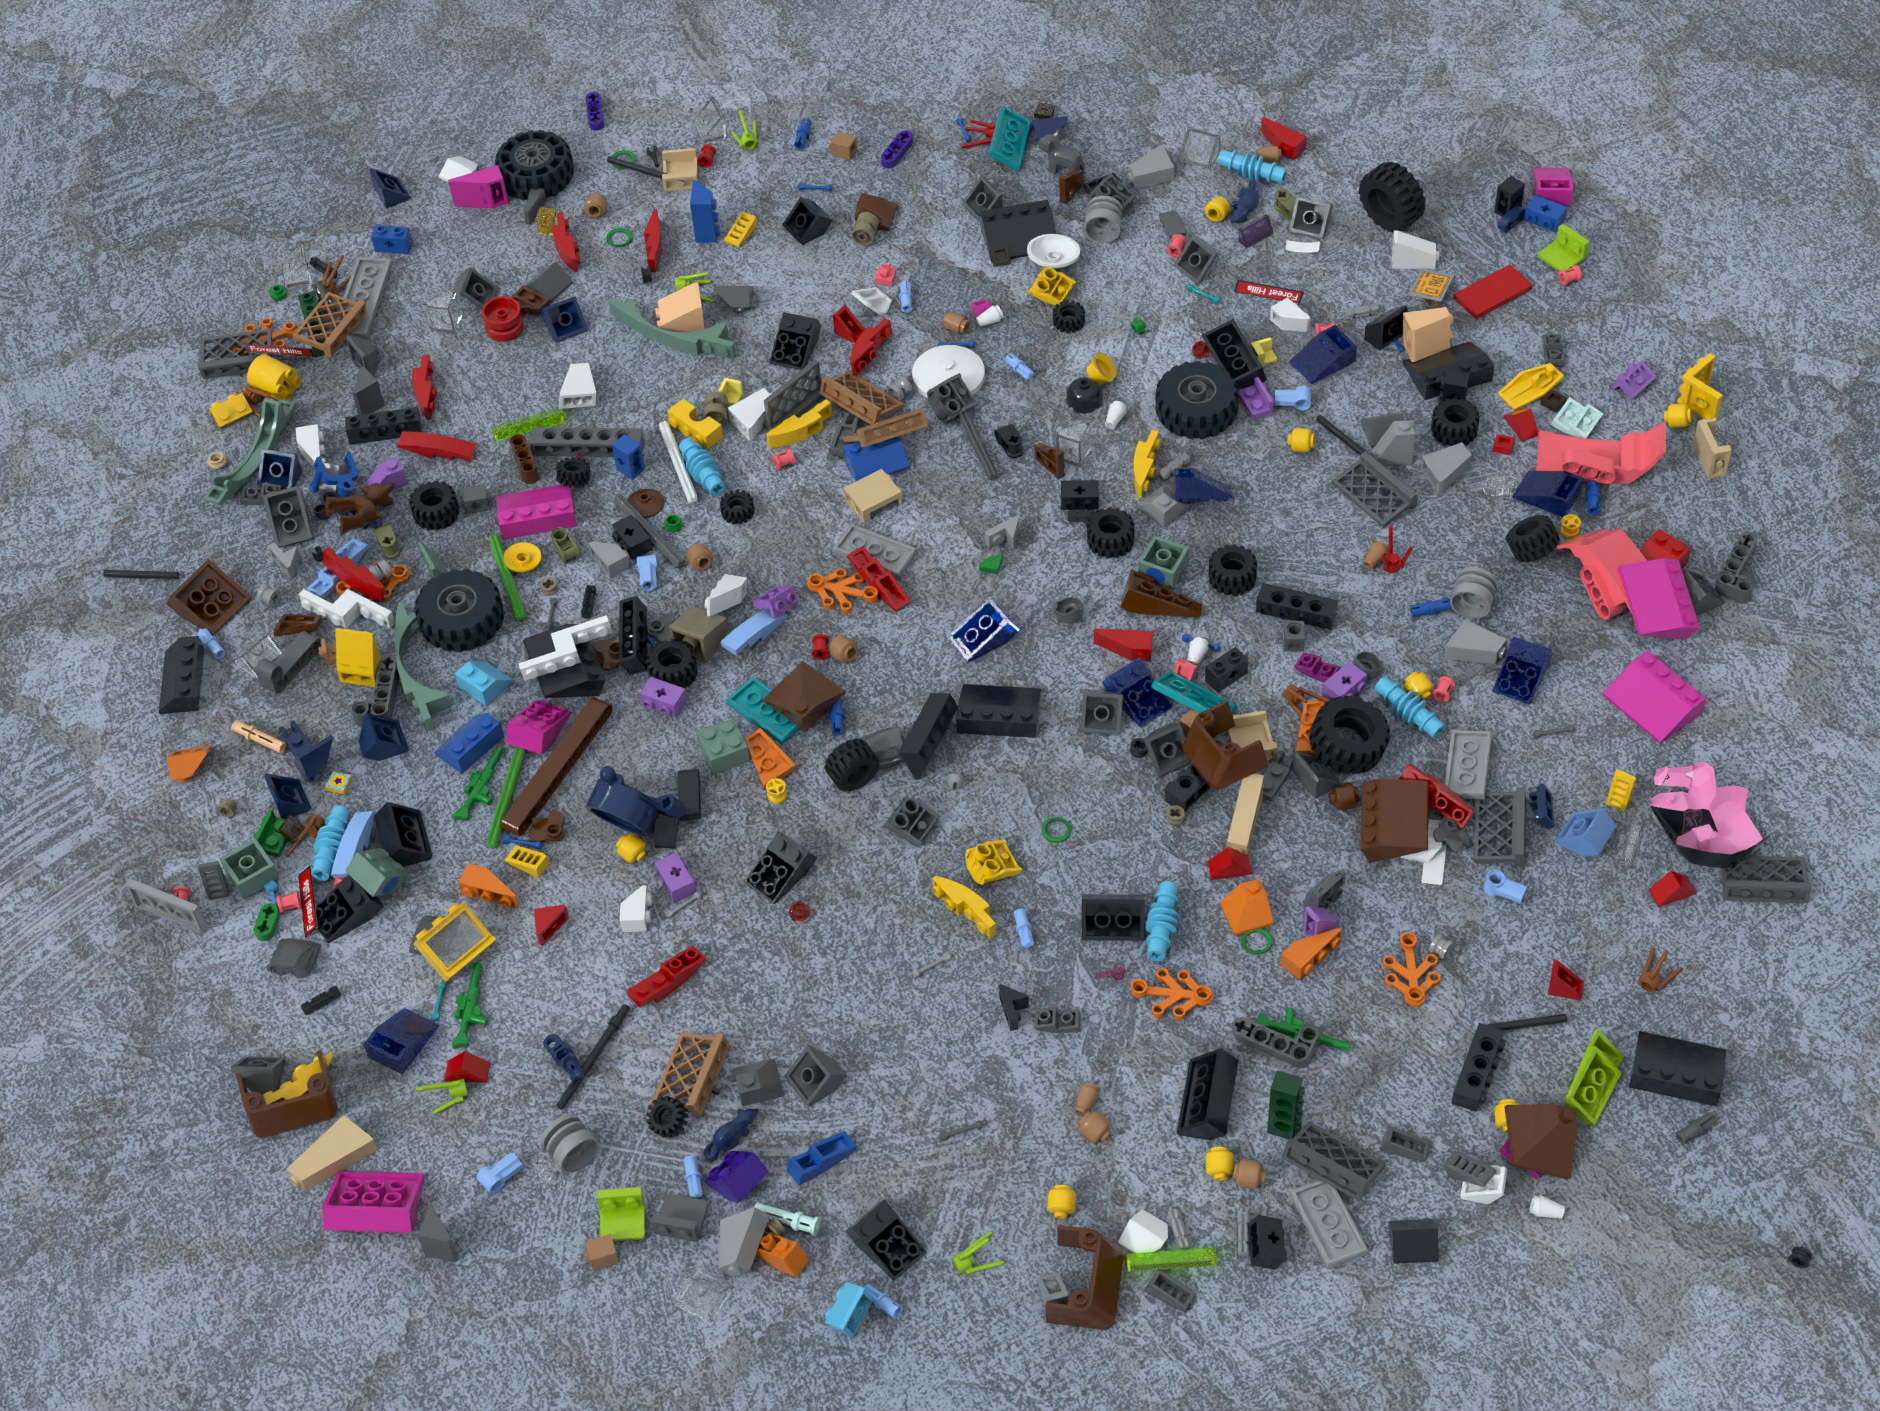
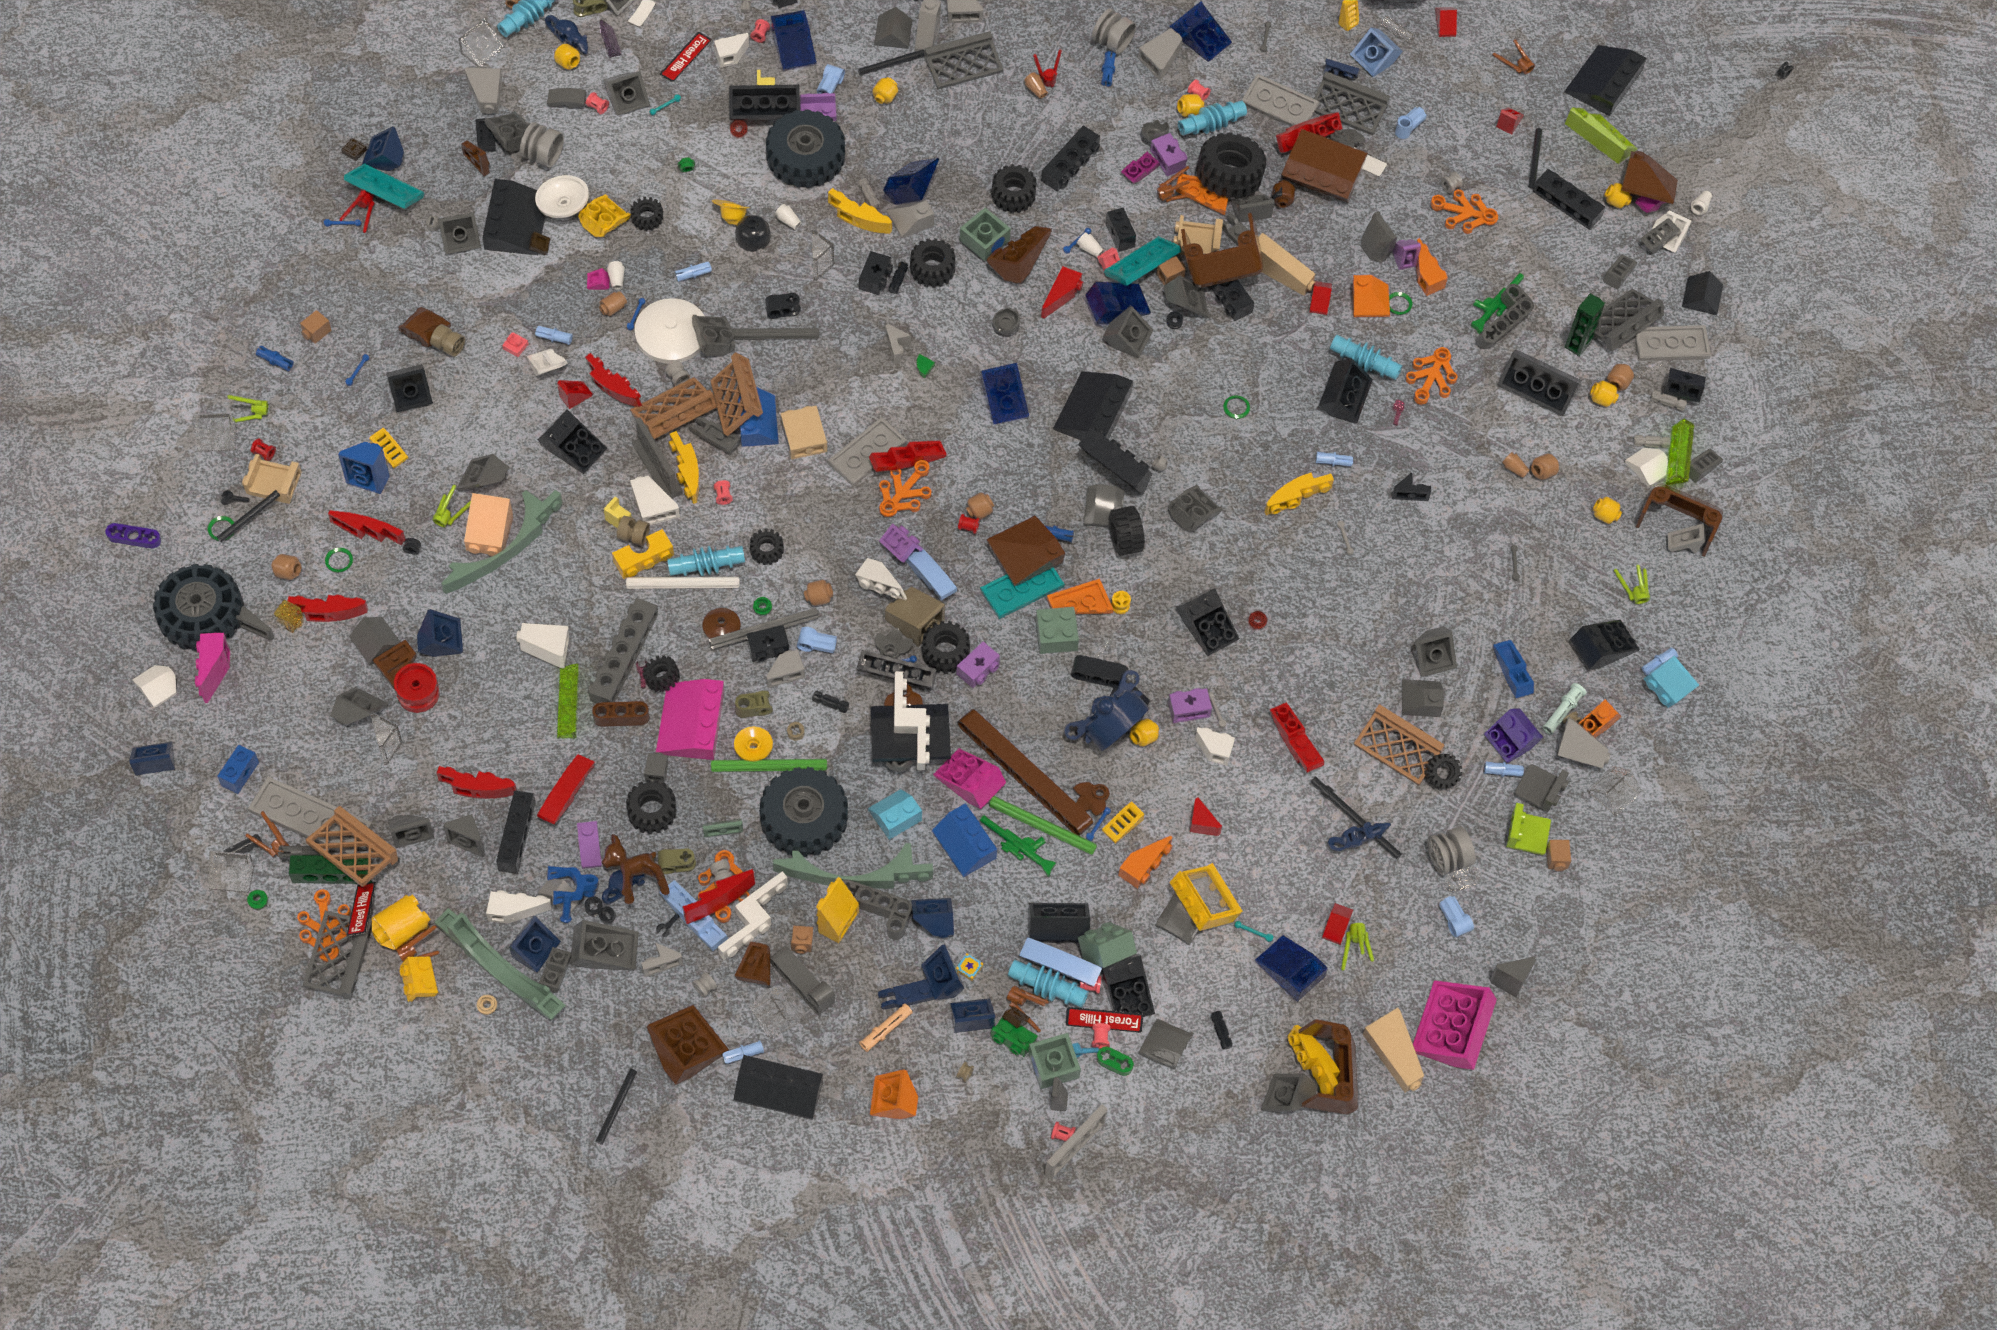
camera: 80 degrees left, 10 degrees up
green piece [452,962,489,1049] -> none
dark grey hinge [545,598,558,629] -> none
blue brick [612,434,645,480] -> none
dark blue animal [704,1108,759,1162] -> none
dark purple beam [881,130,913,168] -> none
yellow slope [965,839,1022,885] -> none
reddish brown wing [1034,443,1065,480] -> none
dark grey slope [1035,1007,1081,1033] -> none
dark grey animal [1038,130,1085,174] -> none
dark tan bush [1166,805,1185,826] -> none
dark grey brick [1284,620,1305,652] -> none
dark grey axle [1675,1112,1717,1145] -> none

